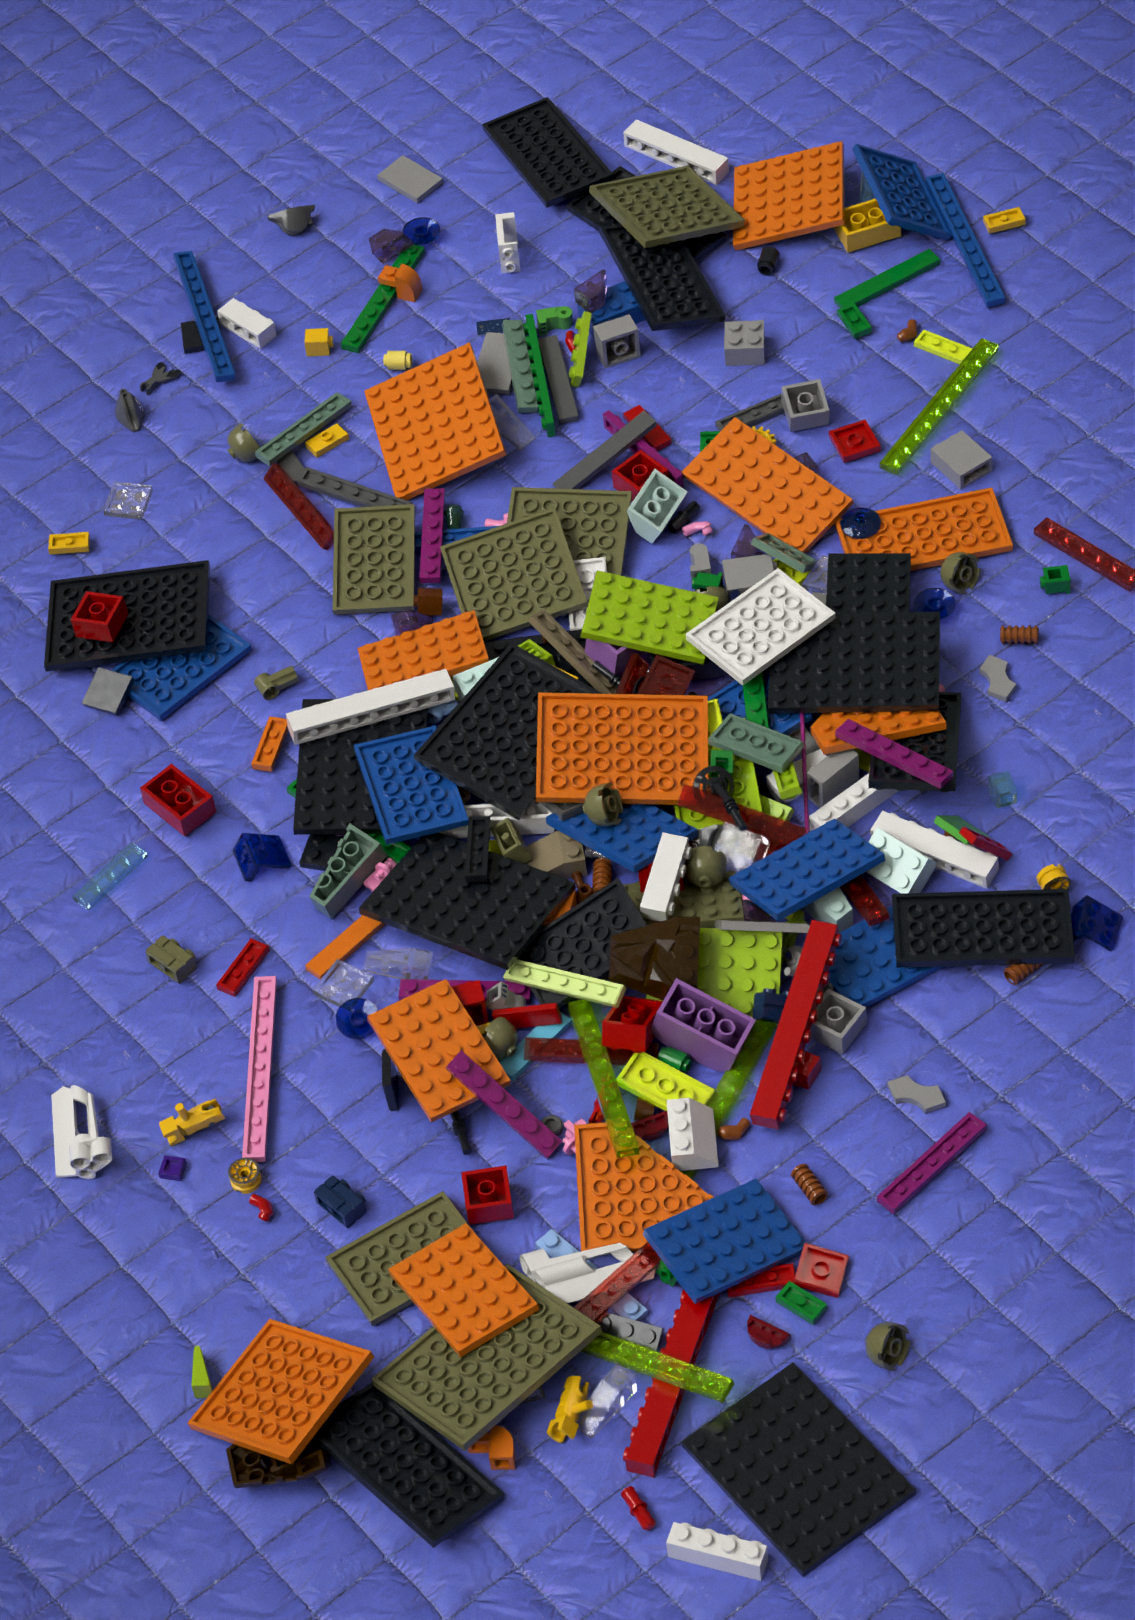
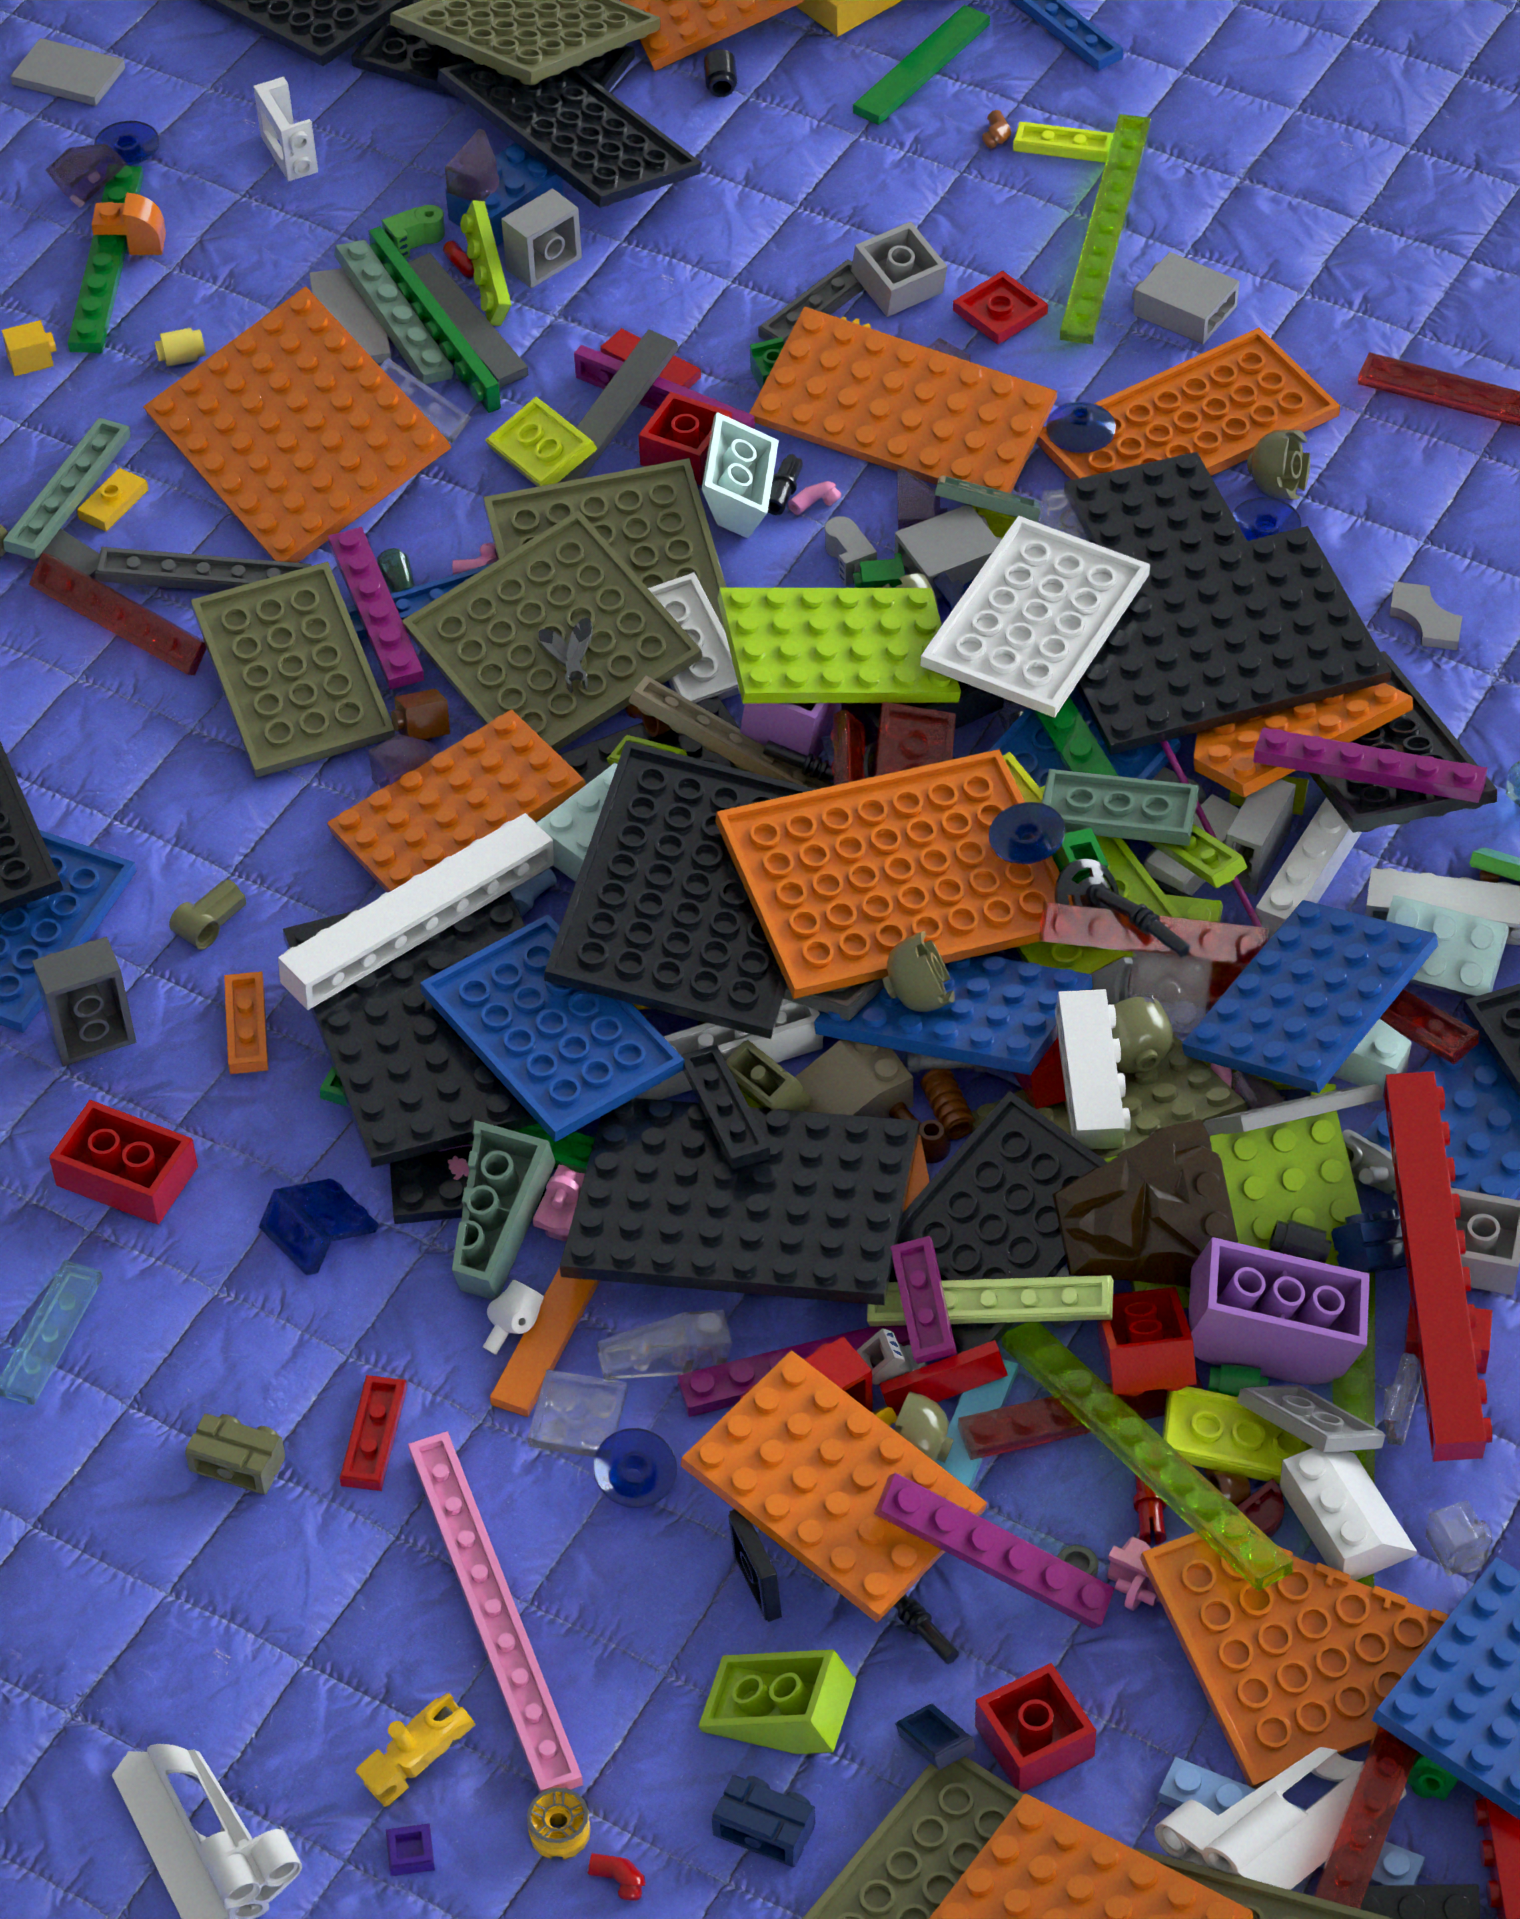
camera: 25 degrees left, 0 degrees up
dark blue sticker [476,318,510,335] -> none
dark orange arm [717,1118,751,1140] -> none
light grey brick [724,320,765,366] -> none
green plate [837,303,872,339] -> none
dark orange piece [1000,625,1039,644] -> none
green brick [1039,565,1071,594] -> none
none -> dark grey brick [32,936,137,1067]
none -> white piece [483,1280,544,1355]
none -> neon yellow tile [485,396,597,487]
none -> dark grey piece [538,618,593,693]
none -> lime slope [698,1649,856,1754]
none -> magenta plate [890,1236,957,1364]
none -> dark blue tile [895,1704,976,1770]
none -> clear blue dish [989,802,1066,864]
none -> light grey tile [1237,1385,1385,1453]
none -> black brick [1268,1219,1332,1263]
none -> clear plate [1384,1353,1421,1446]
none -> clear brick [1425,1500,1492,1576]

